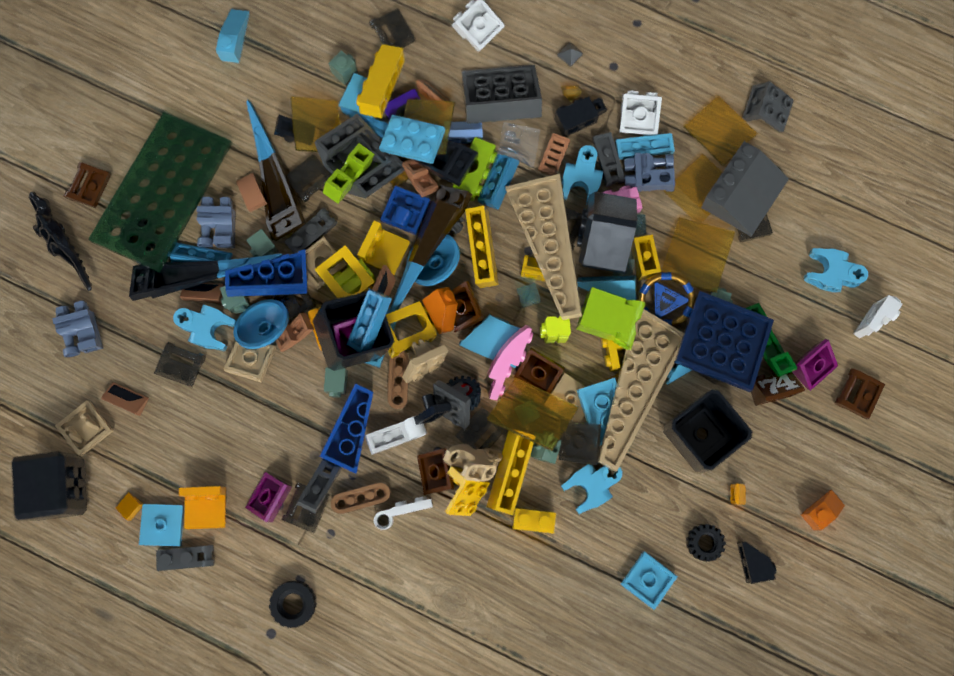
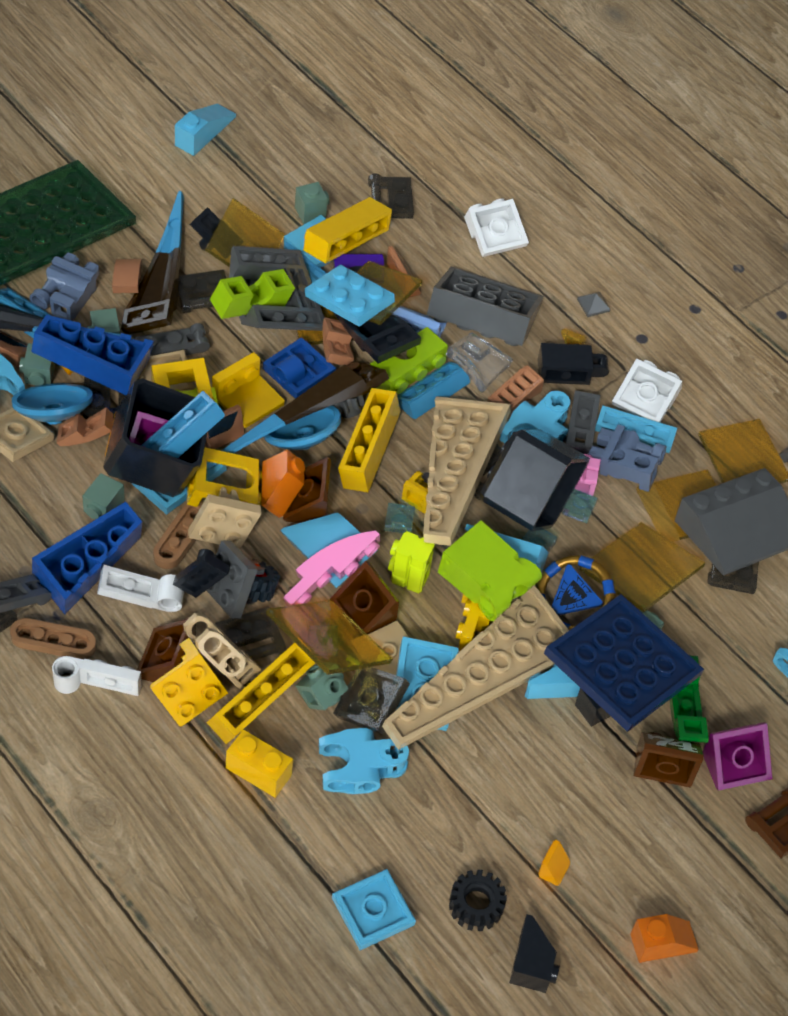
camera: 20 degrees right, 25 degrees down
yellow brick [631,234,661,281] -> none
black plate [663,389,752,473] -> none

